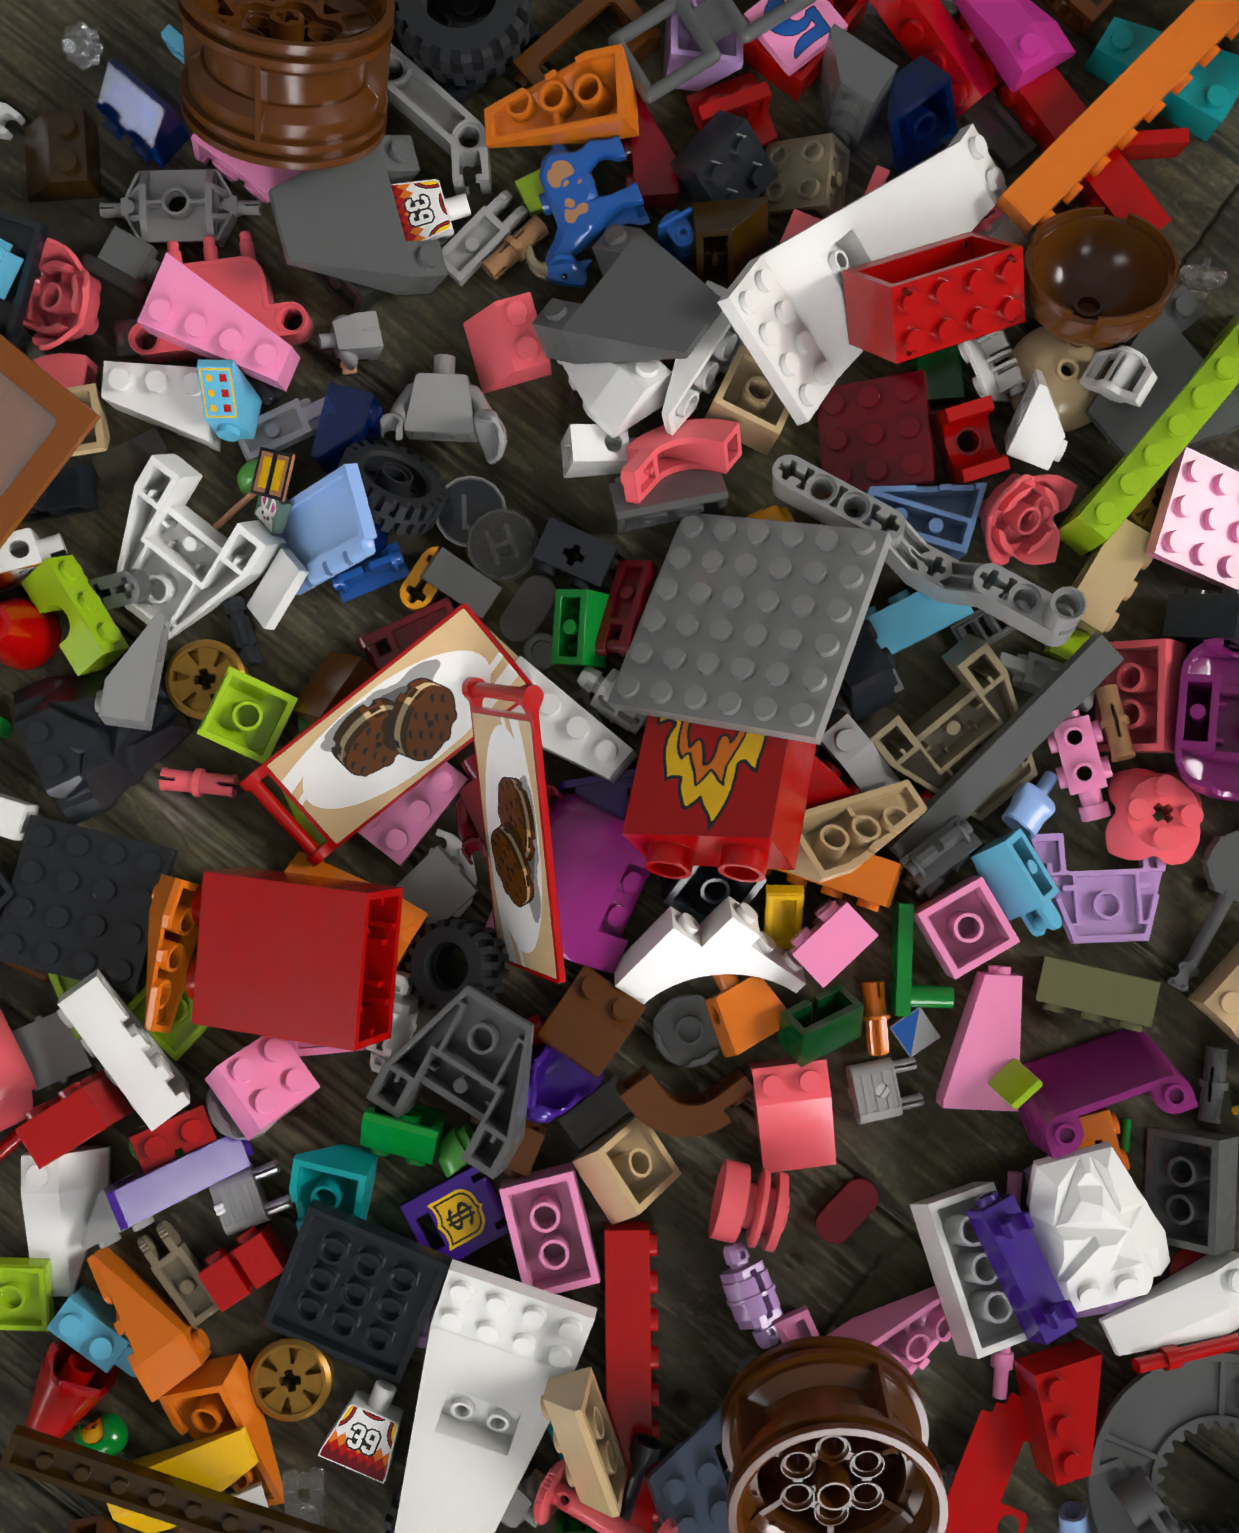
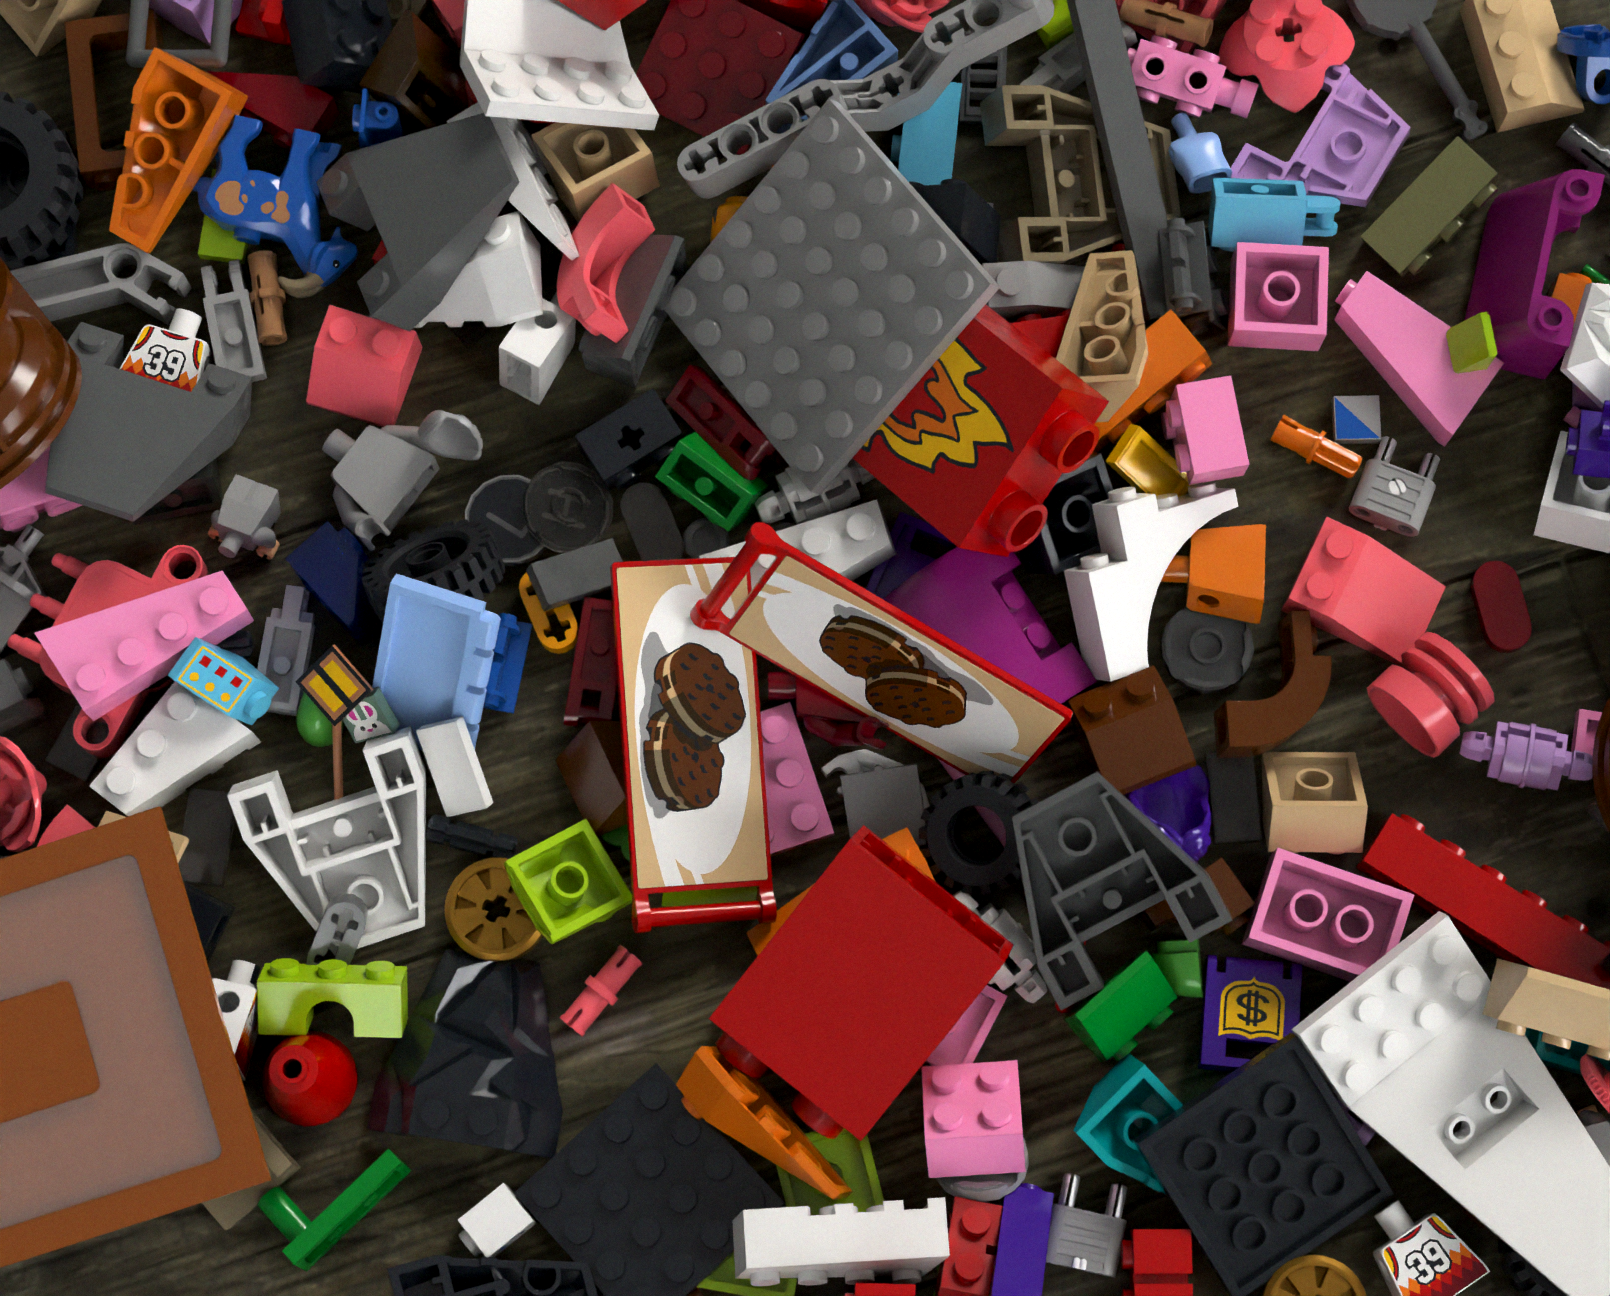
camera: 55 degrees left, 10 degrees down
light grey slope [95,613,171,731] -> none
dark green piece [779,983,864,1067] -> none
green piece [889,902,954,1017] -> none

